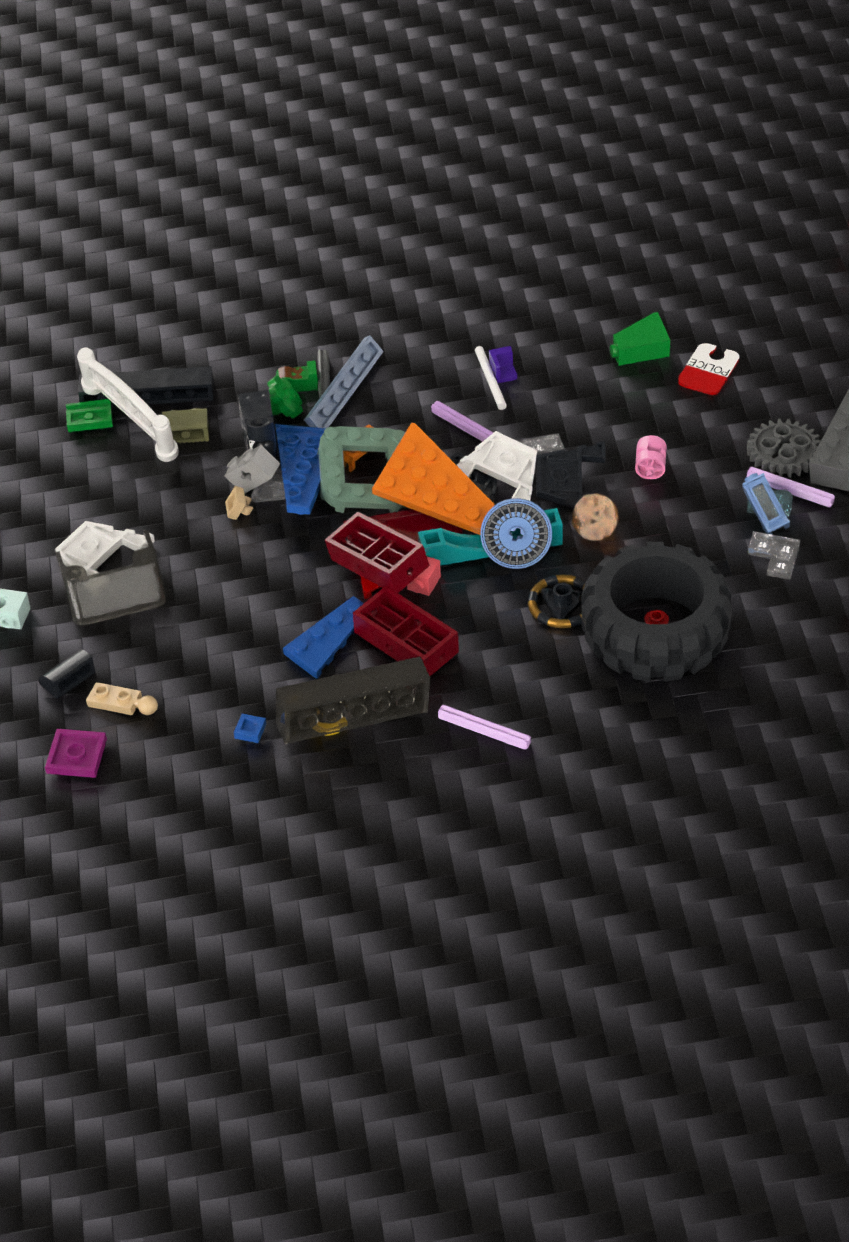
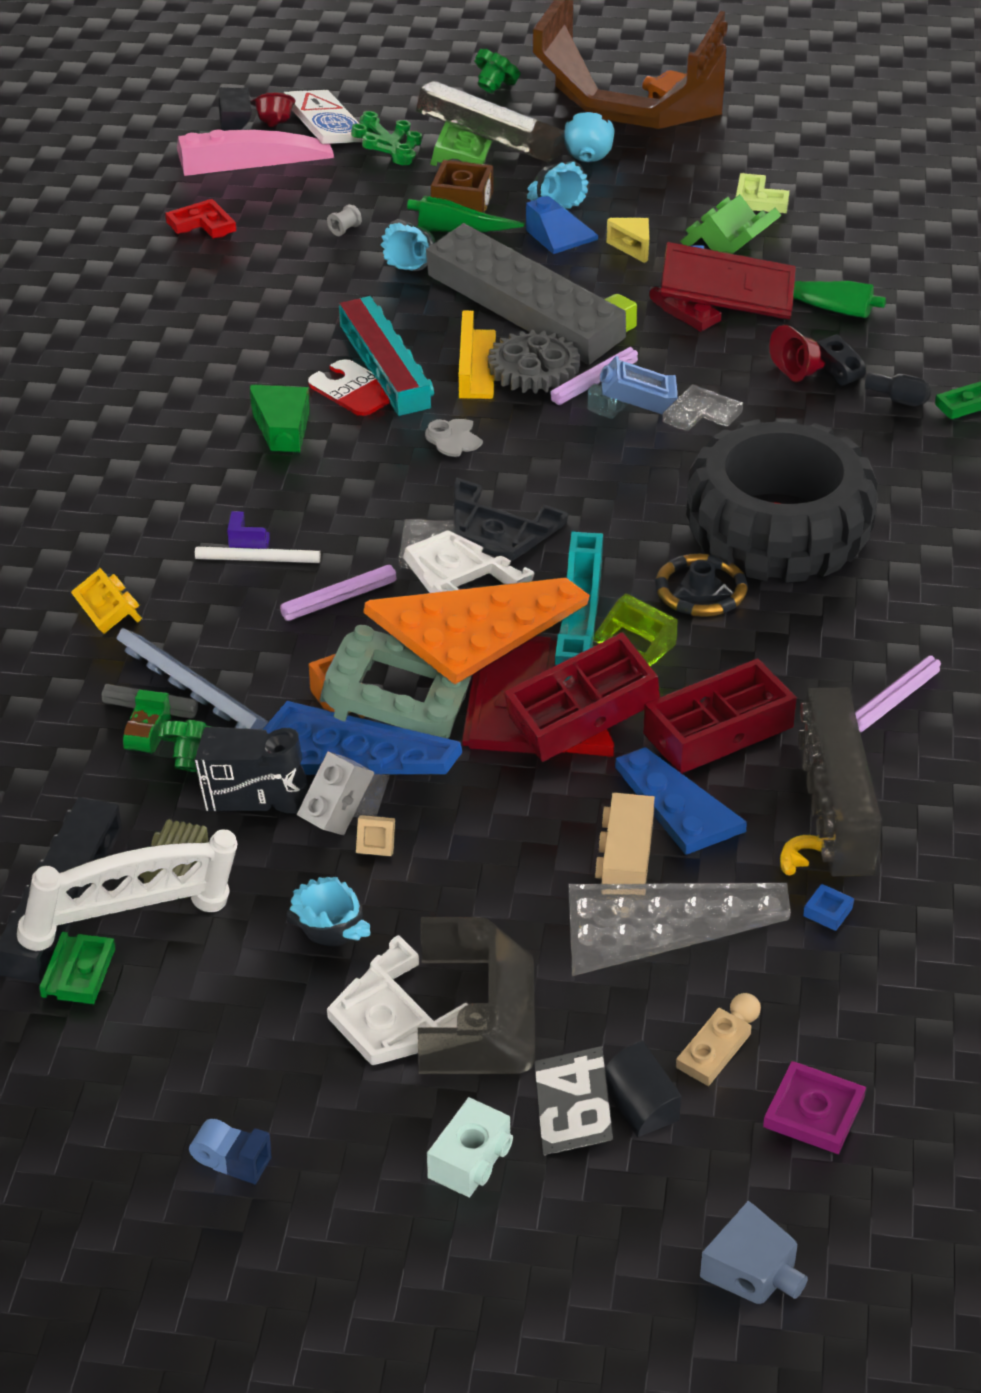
camera: 75 degrees left, 5 degrees down
piece [481,498,552,569] -> none
clear orange plate [572,494,619,541] -> none
bright pink wheel [635,435,667,479] -> none
none -> yellow bracket [71,568,142,634]
none -> medium azure hair [286,877,371,947]
none -> brick [339,296,434,416]
none -> light grey plate [425,419,483,457]
none -> yellow panel [459,311,496,399]
none -> sticker [535,1046,613,1155]
none -> clear wing [568,883,790,976]
none -> clear neon green tile [593,593,678,666]
none -> tan brick [595,793,655,898]

